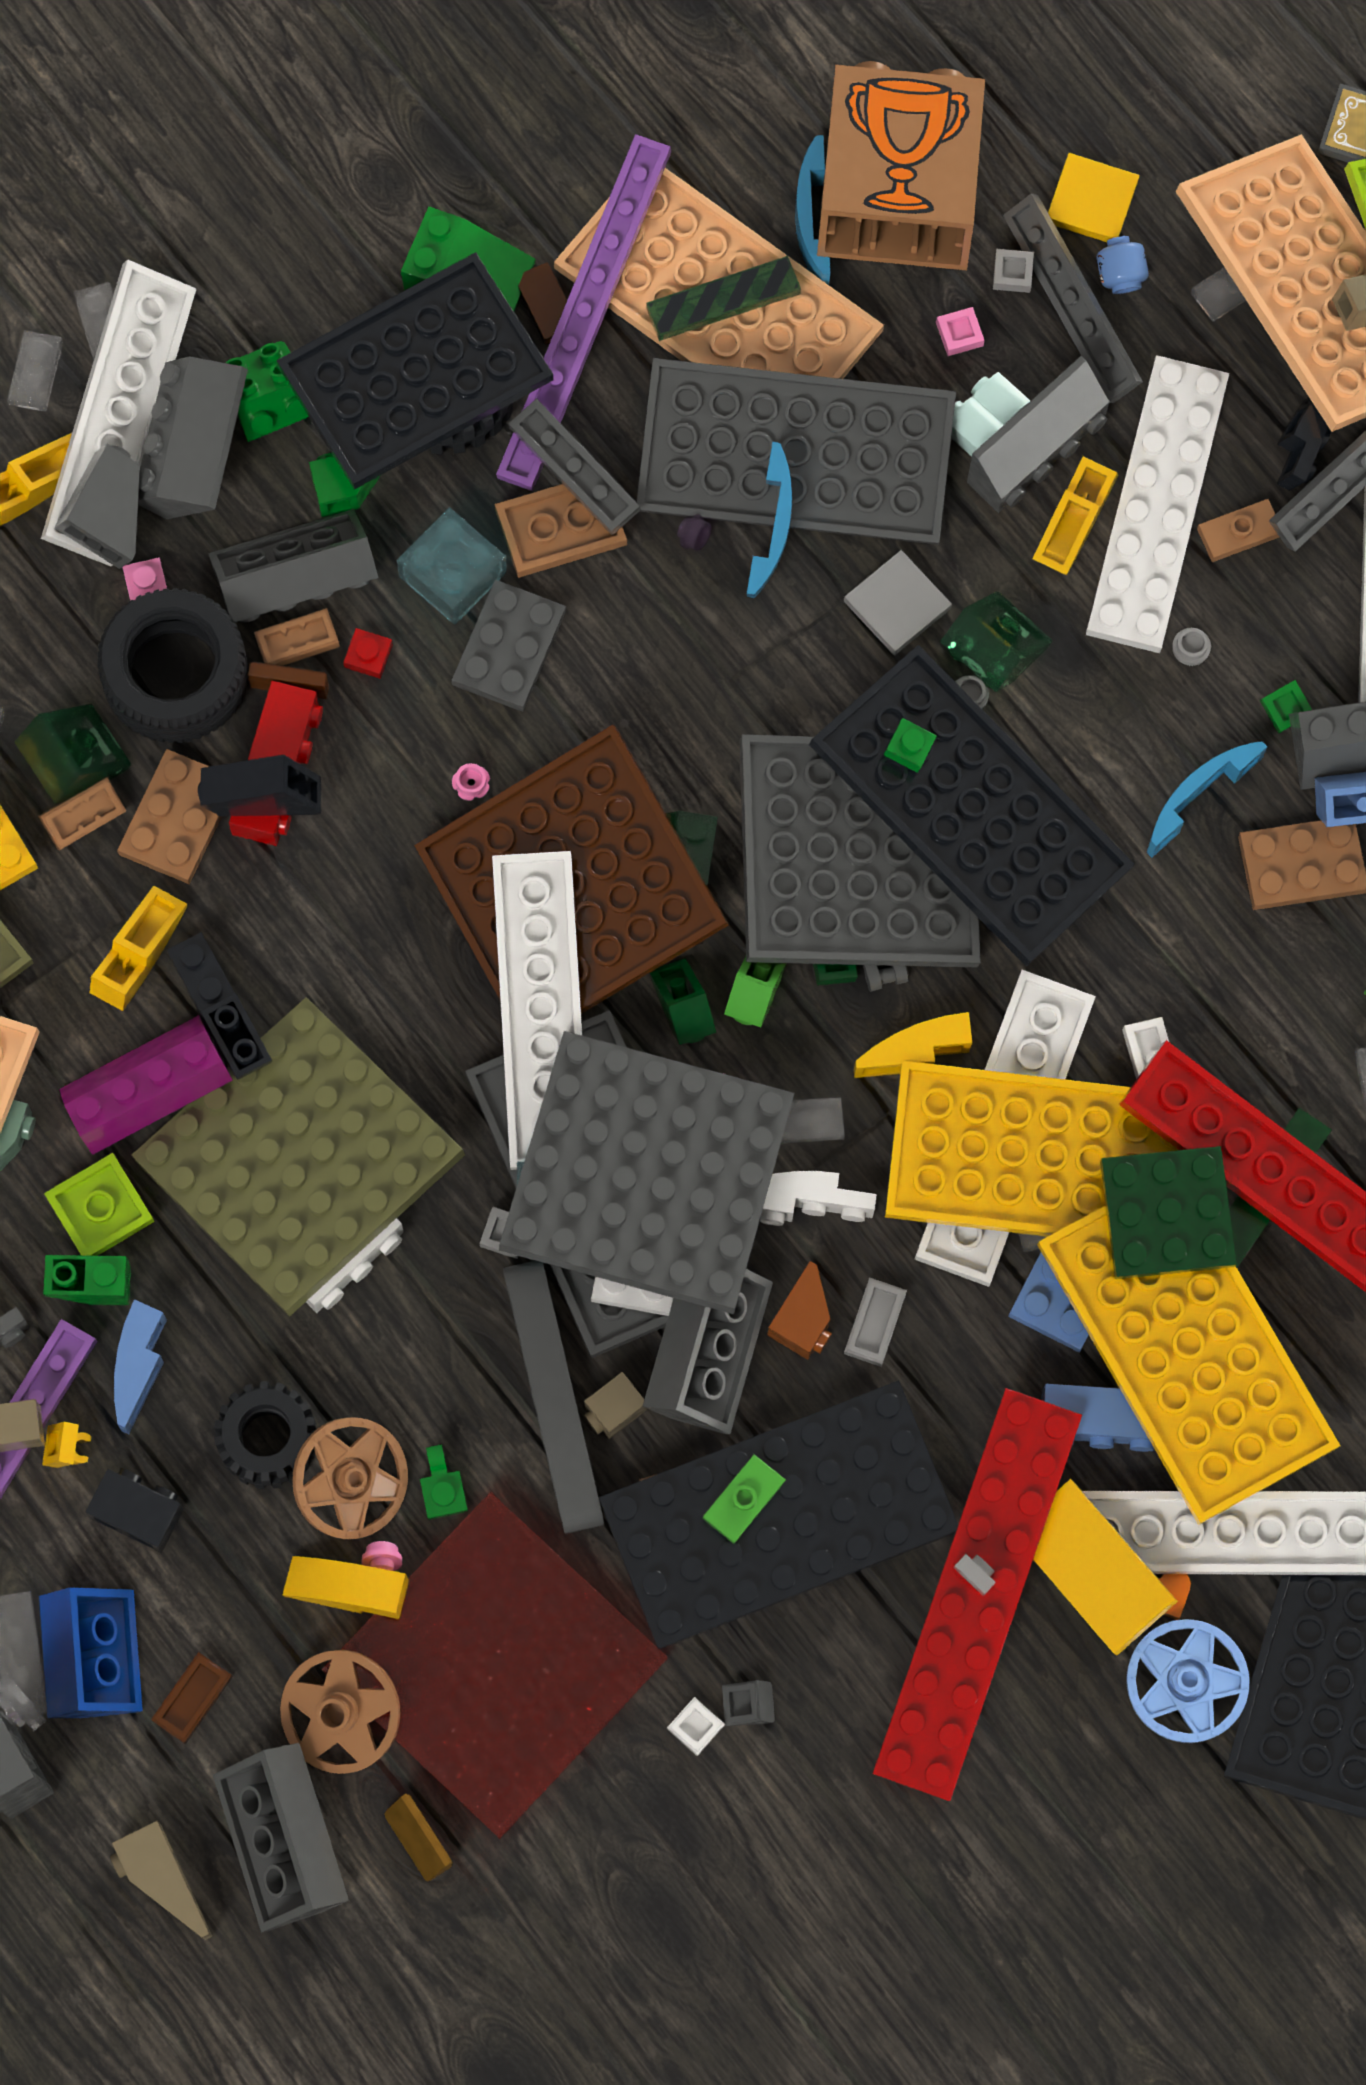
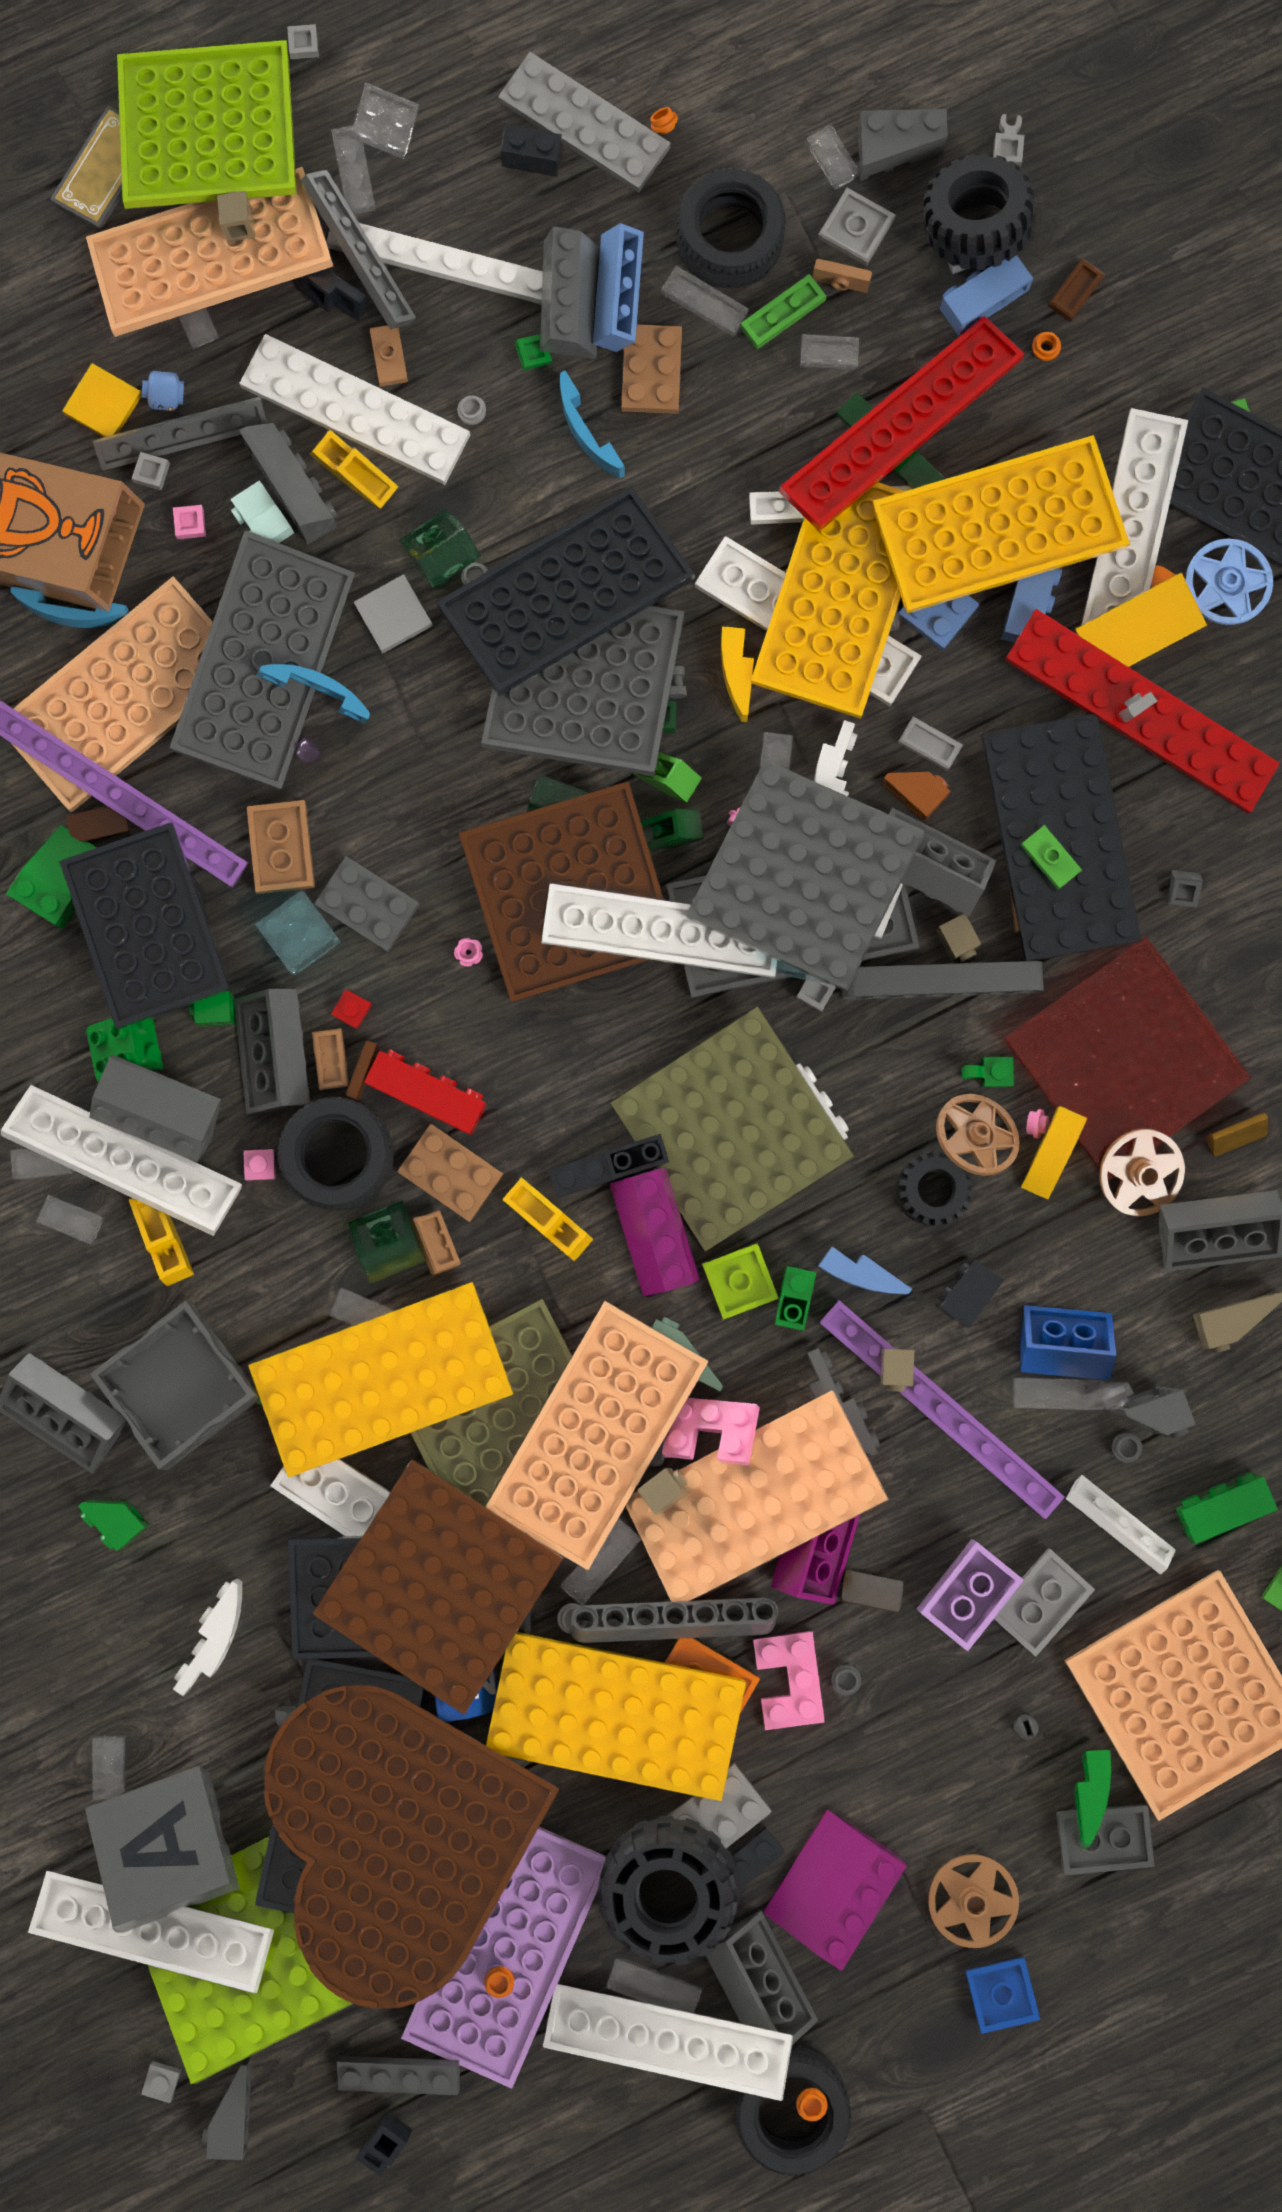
camera: 75 degrees left, 10 degrees up
yellow tile [42,1422,91,1468] -> none
dark grey slope [55,443,140,569] -> none
reddish brown tile [151,1652,233,1744] -> none
black slope [198,755,321,816] -> none
dark grey plate [508,398,640,535] -> none
clear green tile [646,256,801,341] -> none
white tile [667,1697,725,1756] -> none
green plate [883,718,937,773] -> none
dark green plate [1100,1146,1237,1279] -> none

